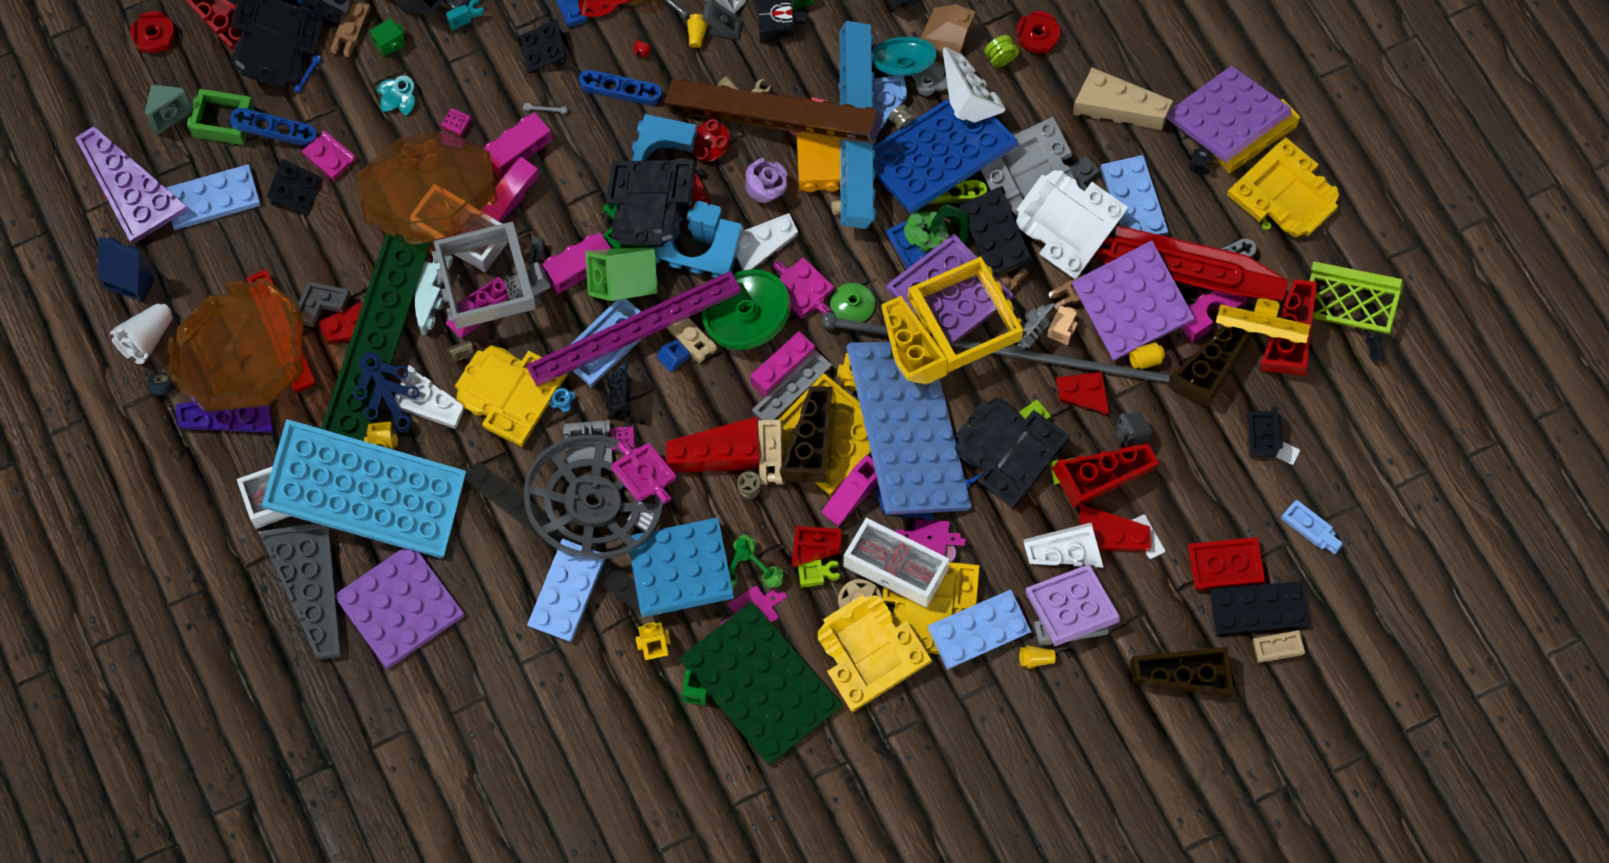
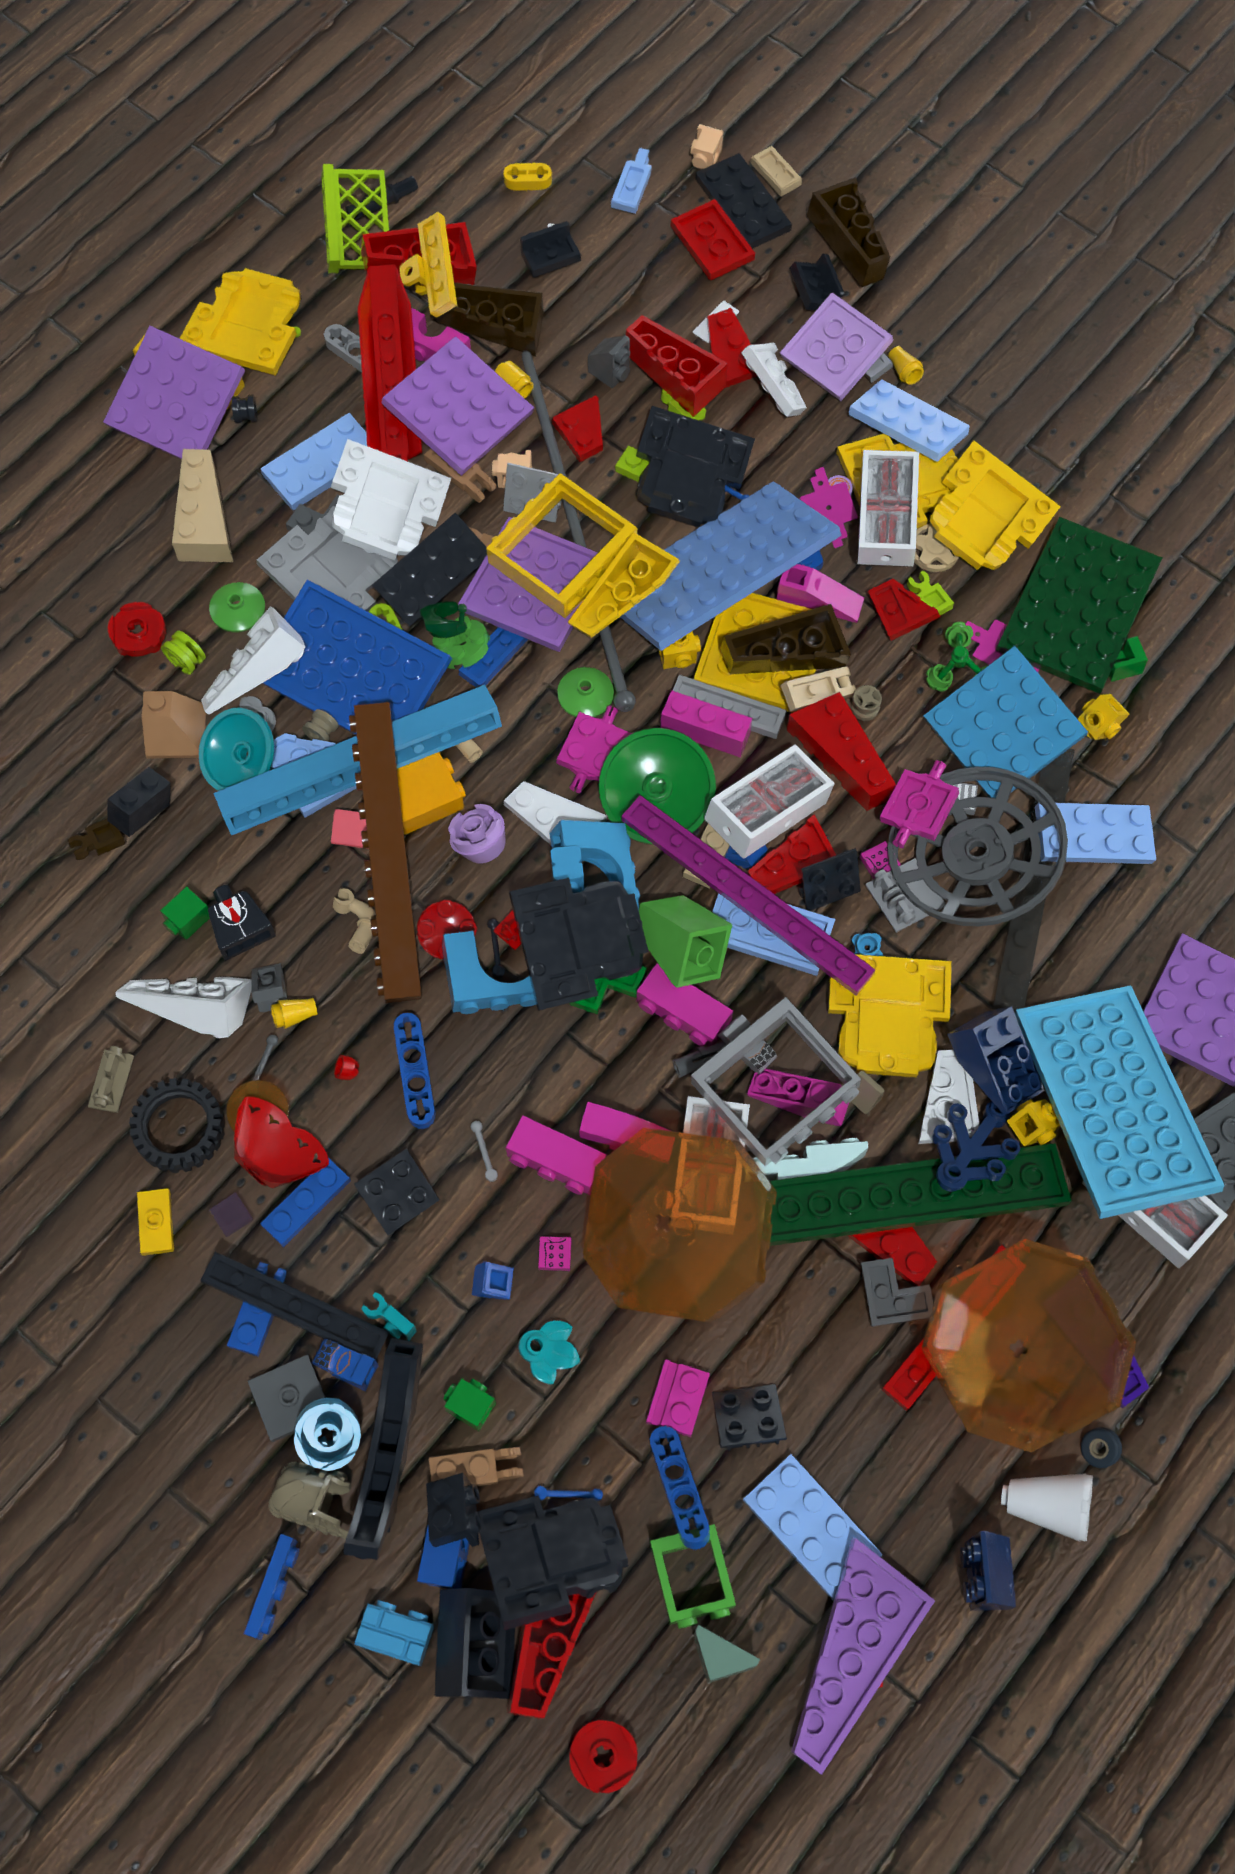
camera: 115 degrees left, 0 degrees up
none -> bright green dish [209,582,265,632]
none -> blue slope [472,1262,514,1300]
none -> yellow beam [503,163,552,191]
none -> light nougat brick [690,124,723,169]
none -> brick [704,745,835,859]
none -> red wing [748,814,836,894]
none -> black bracket [789,253,844,310]
none -> dark blue slope [947,1006,1045,1115]

